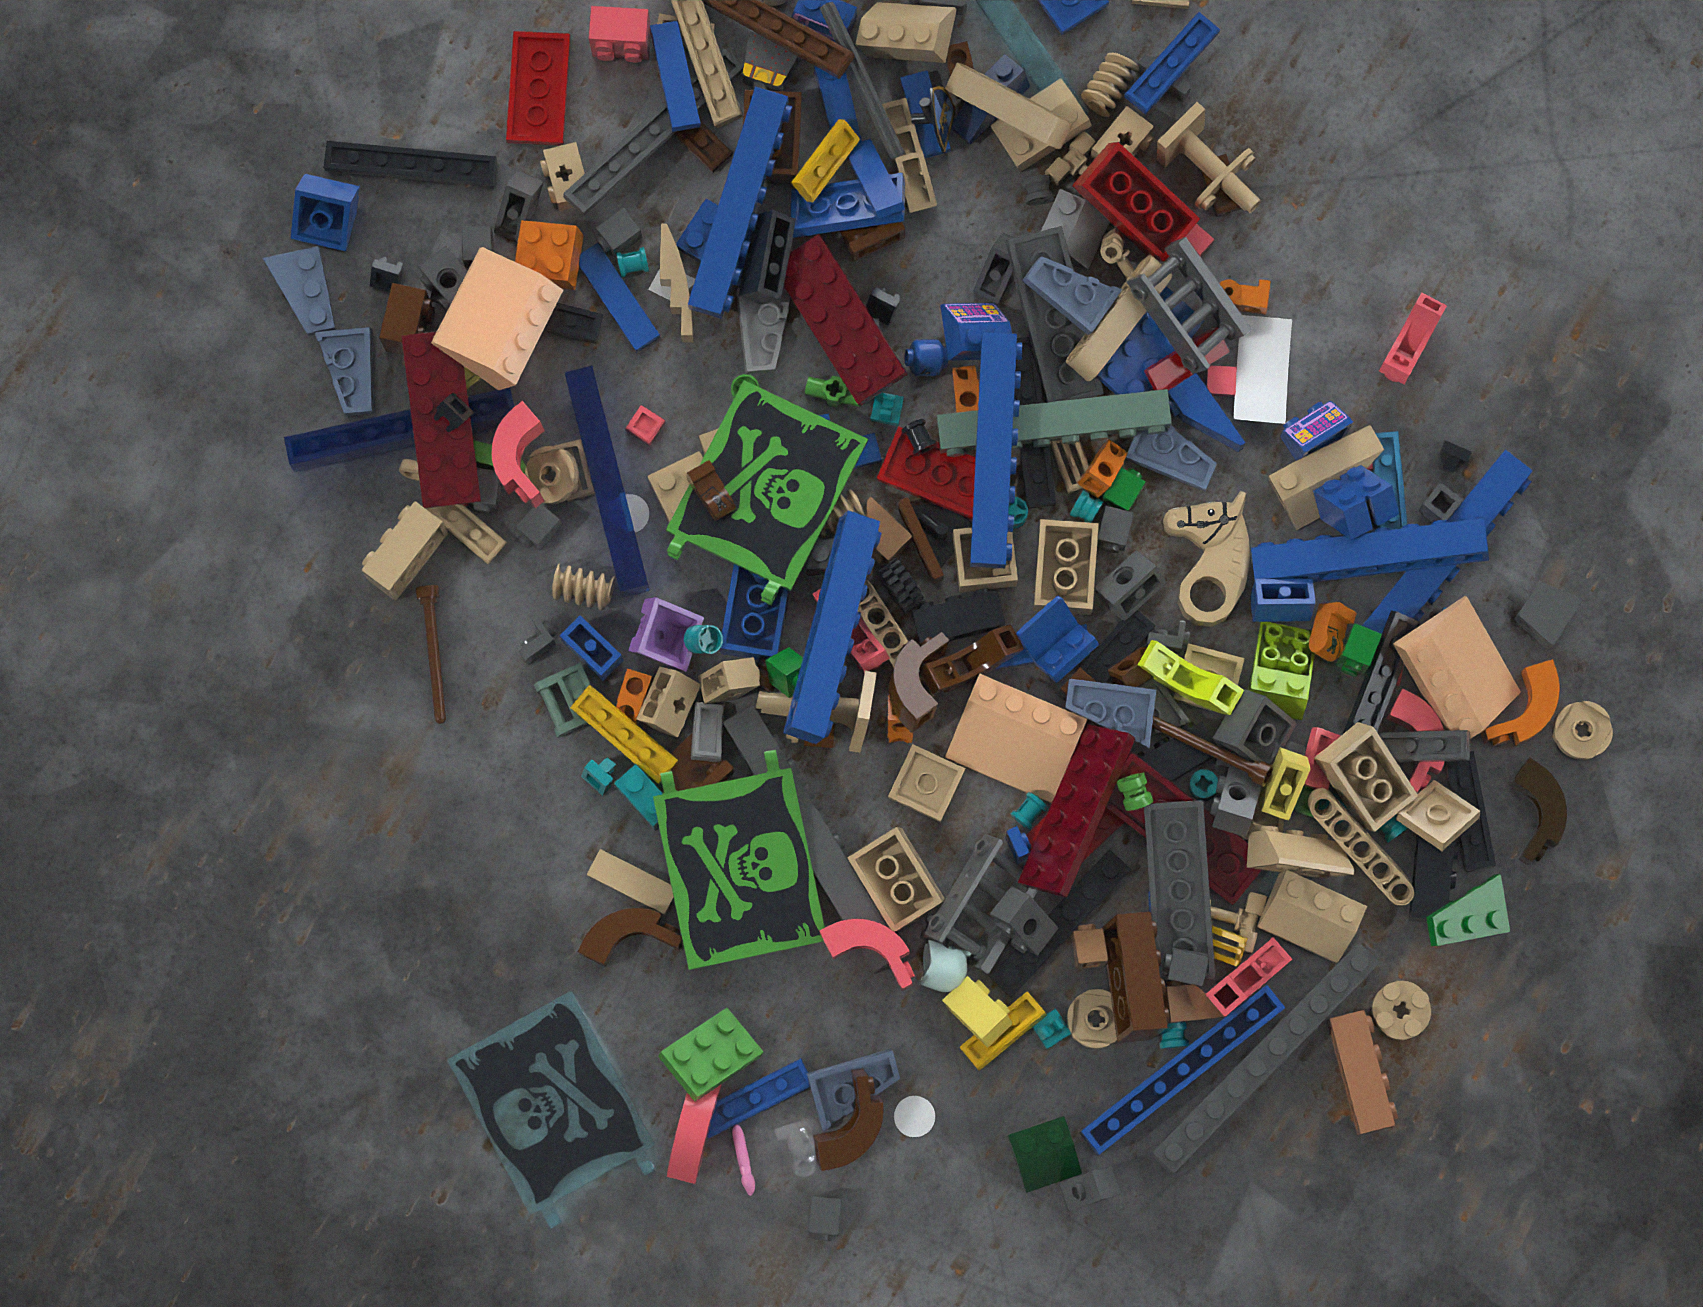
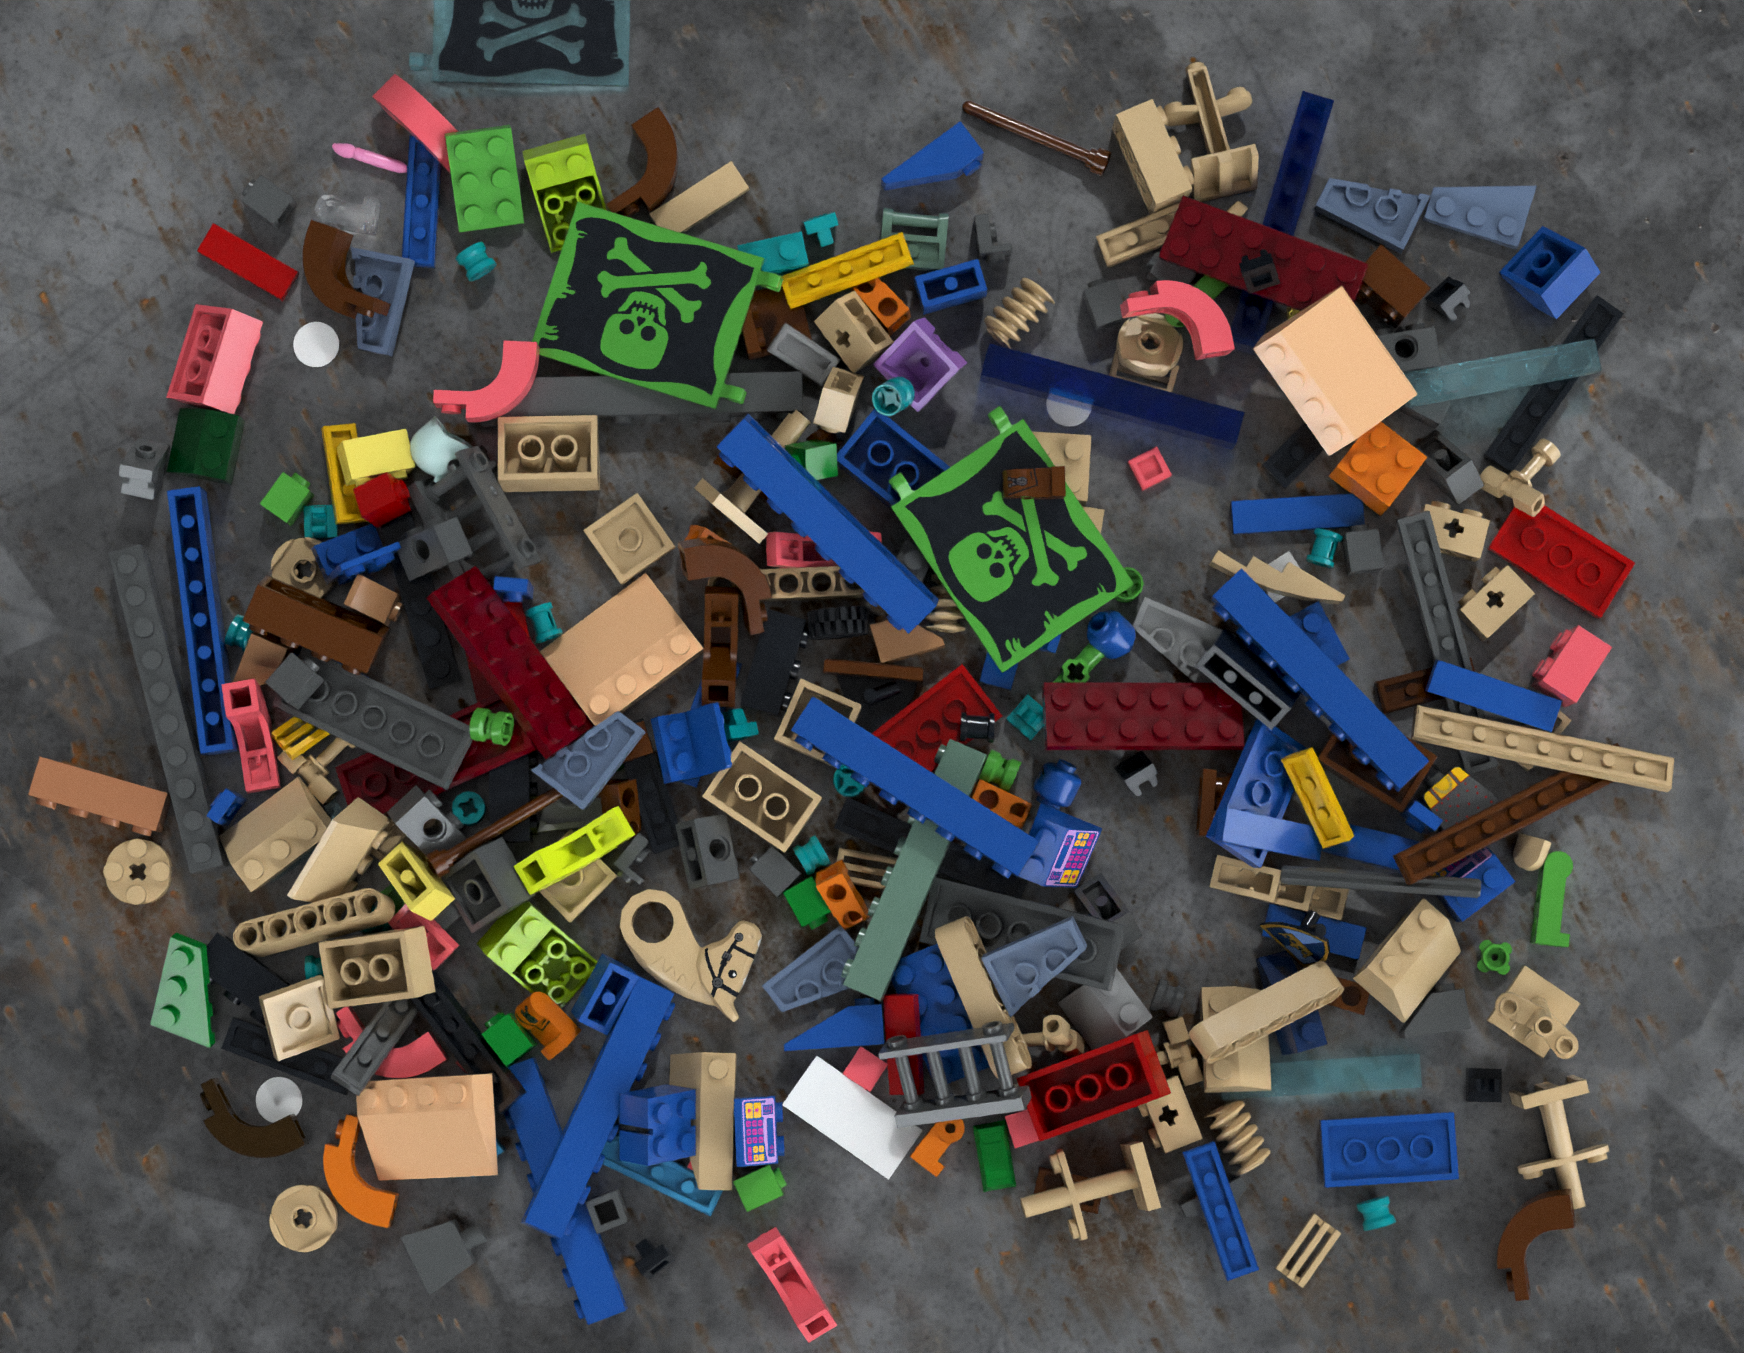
camera: 115 degrees right, 5 degrees up
none -> coral slope [166,304,263,414]
none -> red tile [197,223,299,301]
none -> blue plate [206,788,247,826]
none -> white sticker [256,1077,302,1123]
none -> bright green brick [260,472,314,526]
none -> blue bracket [311,524,401,586]
none -> red brick [353,472,411,527]
none -> teal wheel [455,242,497,282]
none -> lime slope [522,134,607,253]
none -> teal tile [722,708,759,742]
none -> bright green brick [733,1164,787,1212]
none -> blue slope [881,121,984,191]
none -> green tile [973,1120,1016,1192]
none -> bright green wheel [978,749,1022,792]
none -> blue head [1087,610,1136,659]
none -> tan piece [1163,62,1259,202]
none -> blue plate [1399,801,1443,834]
none -> clear light blue tile [1404,339,1602,408]
none -> tan brick [1457,565,1535,641]
none -> tan bar [1480,439,1561,517]

